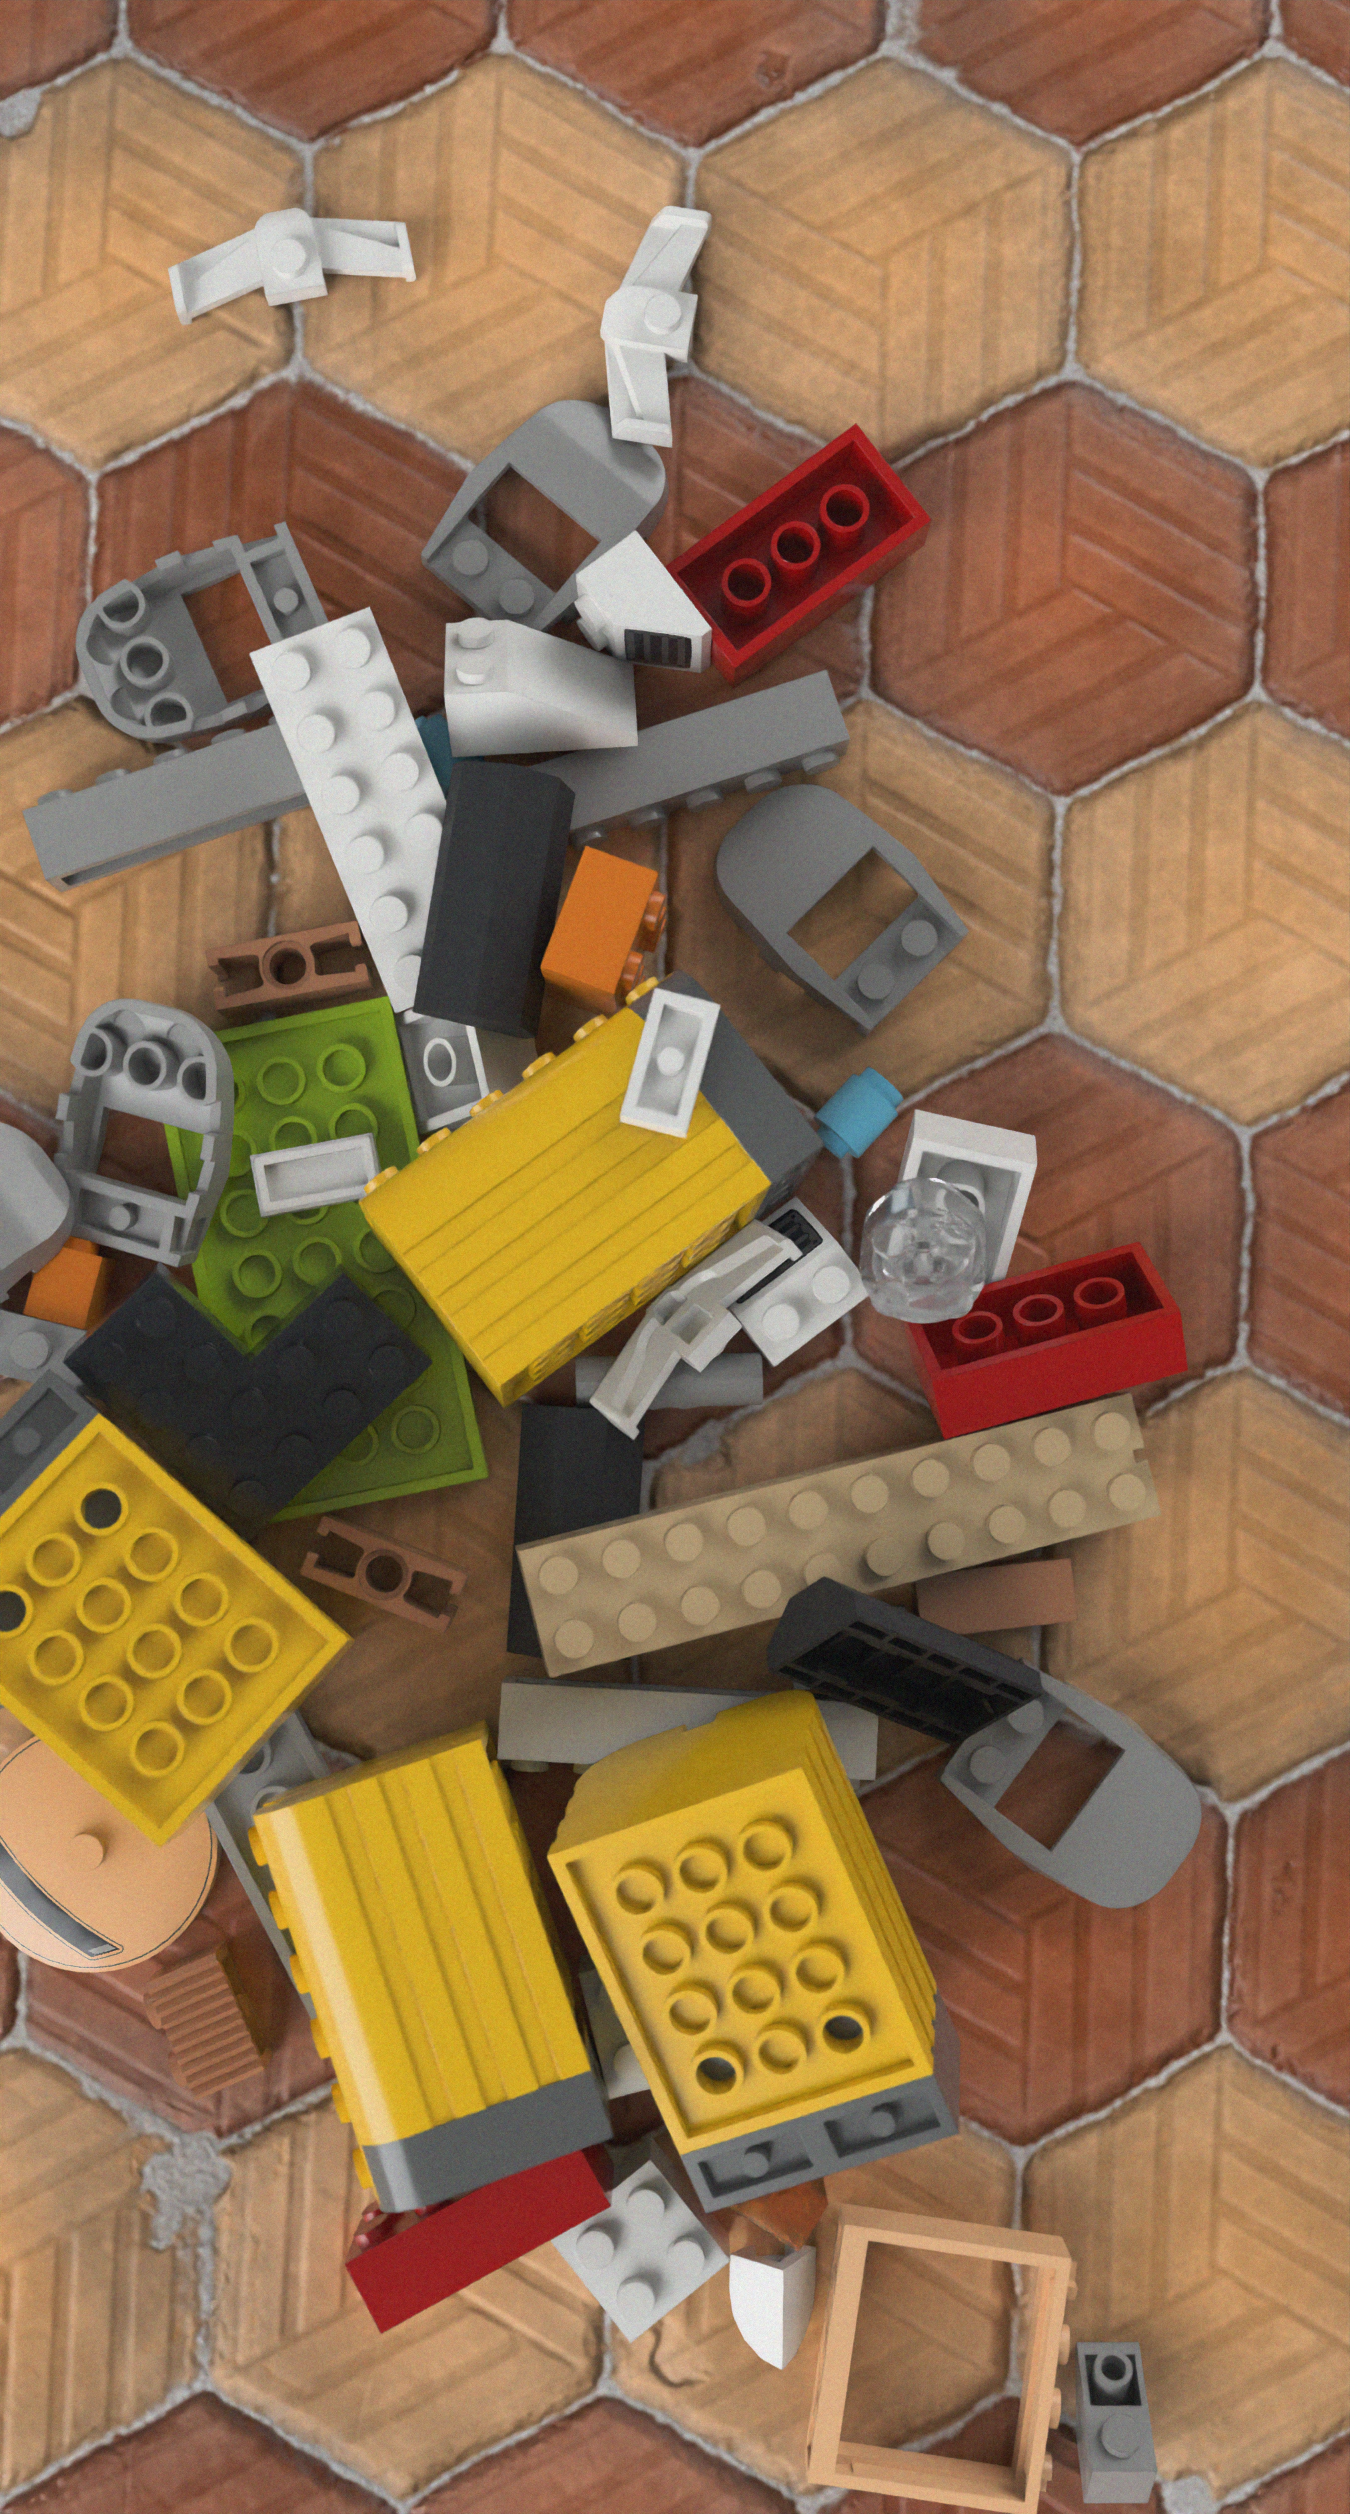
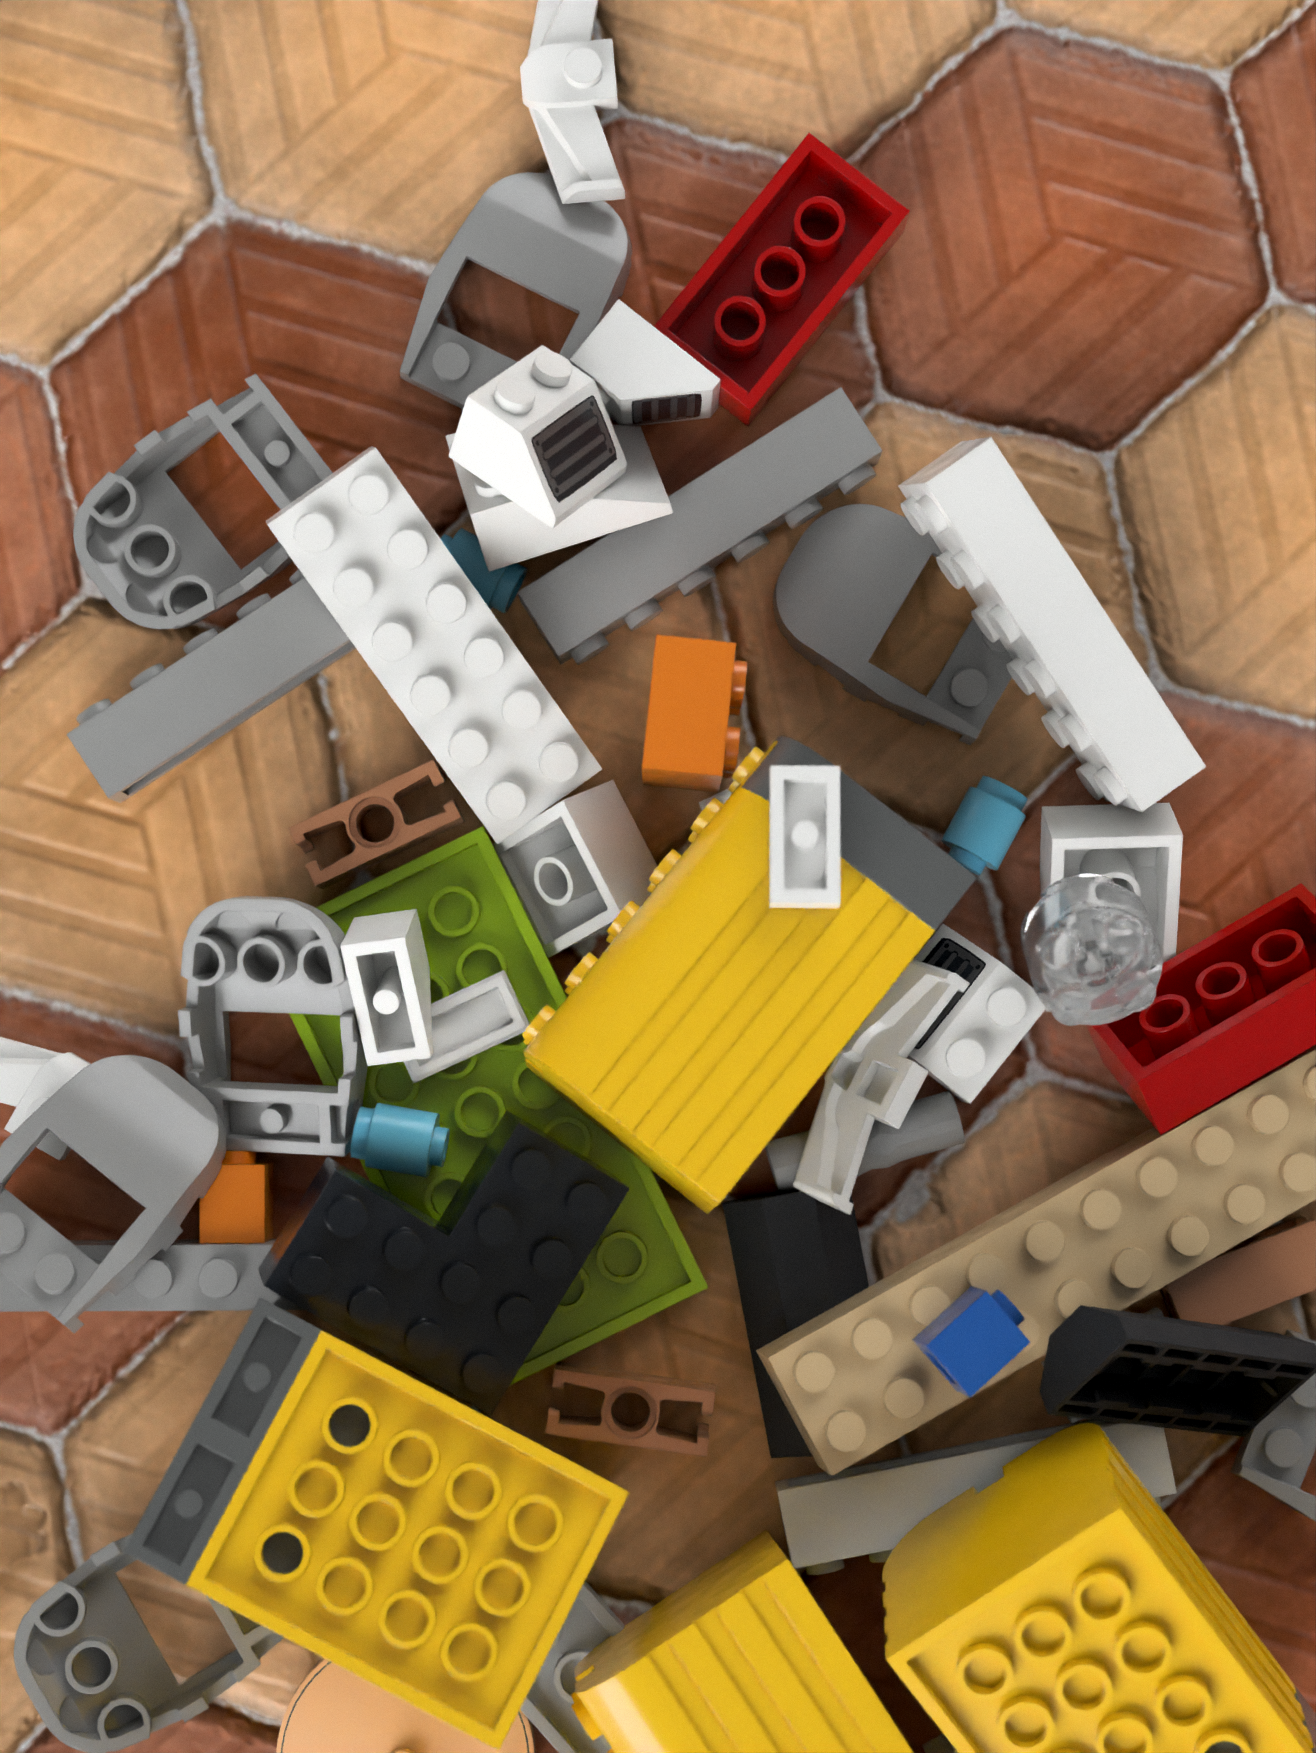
camera: 15 degrees left, 0 degrees up
white plate [168,208,416,326] -> none
black piece [413,760,575,1039] -> none
none -> white slope [340,909,433,1066]
none -> medium azure brick [351,1103,450,1178]
none -> white slope [448,345,628,529]
none -> white brick [898,437,1206,812]
none -> blue brick [912,1286,1031,1398]

